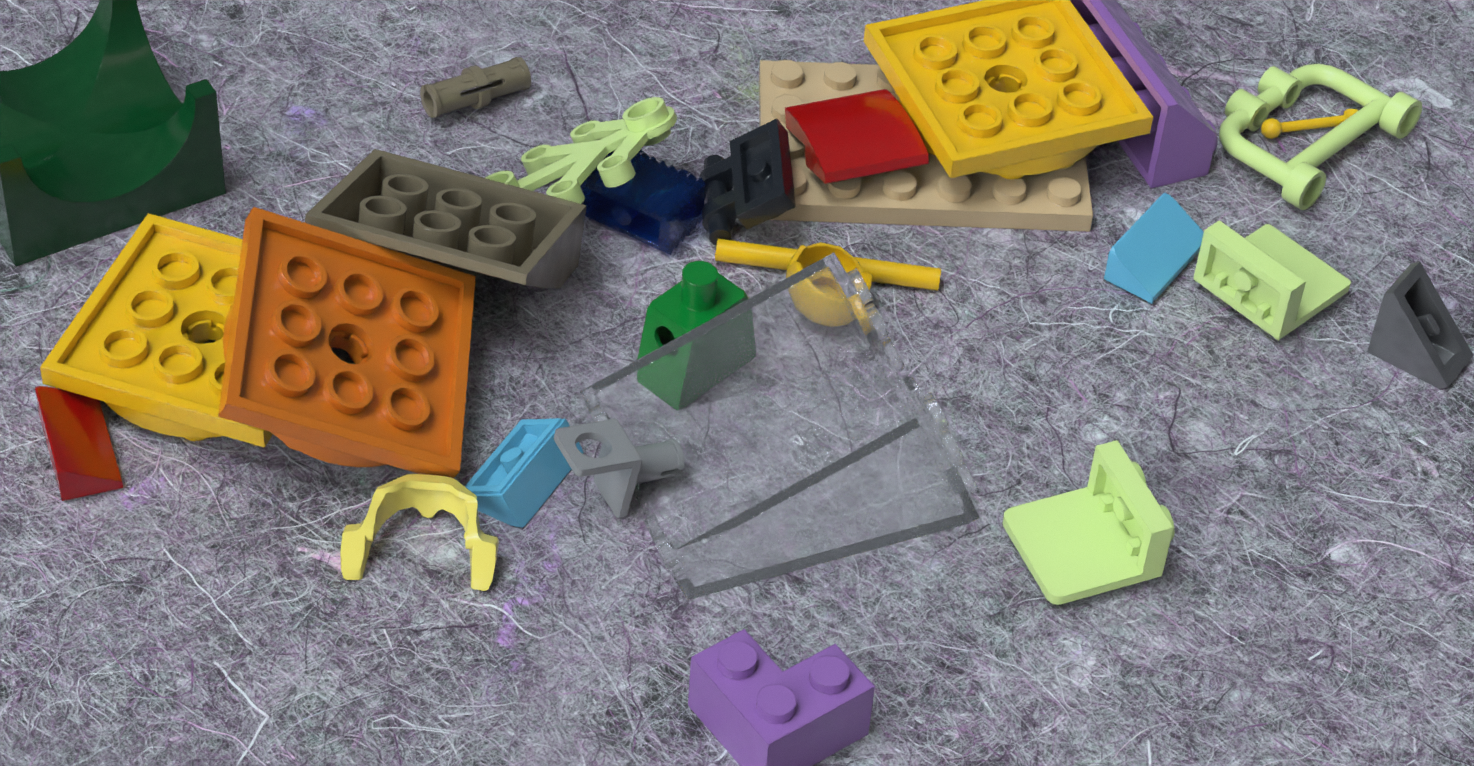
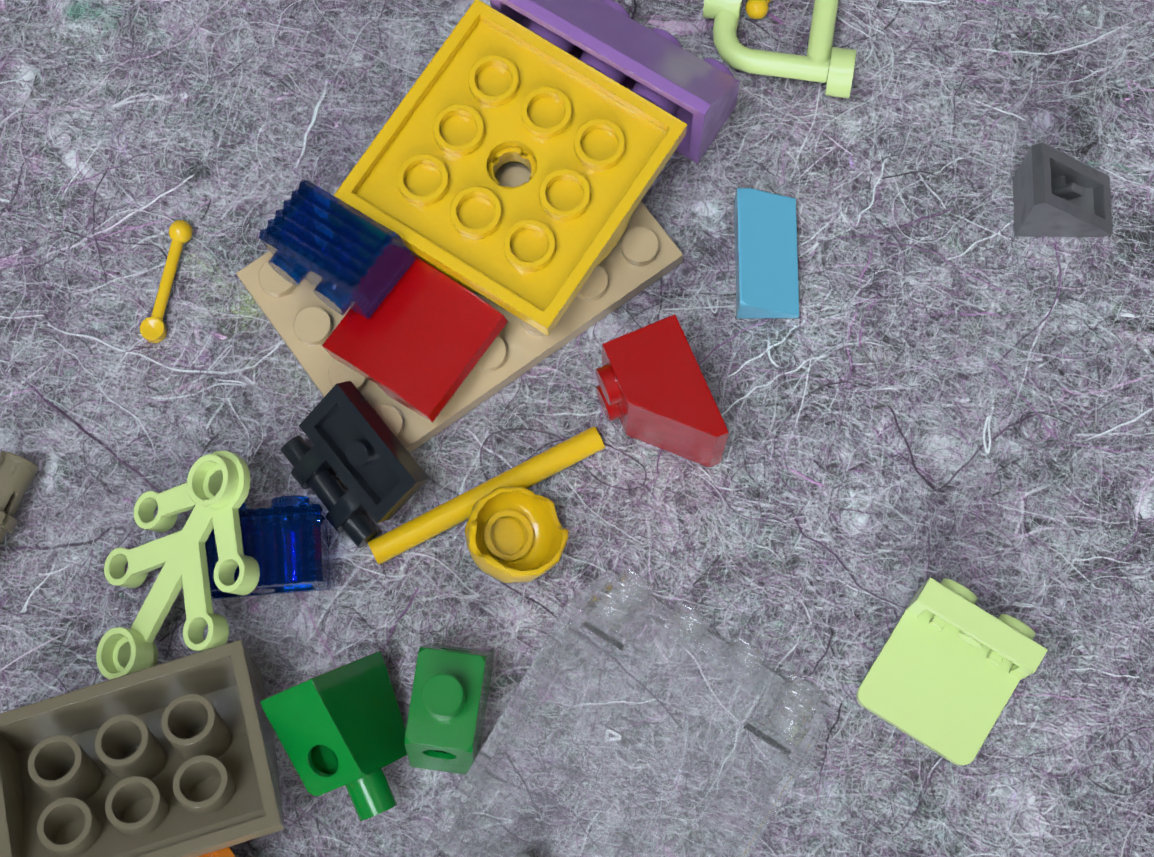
camera: 30 degrees left, 30 degrees up
yellowish green bracket [1193,220,1351,341] -> none
none -> yellow hinge [140,220,193,343]
none -> clear blue brick [259,180,416,319]
none -> green torso [260,651,407,821]
none -> red slope [595,314,729,467]

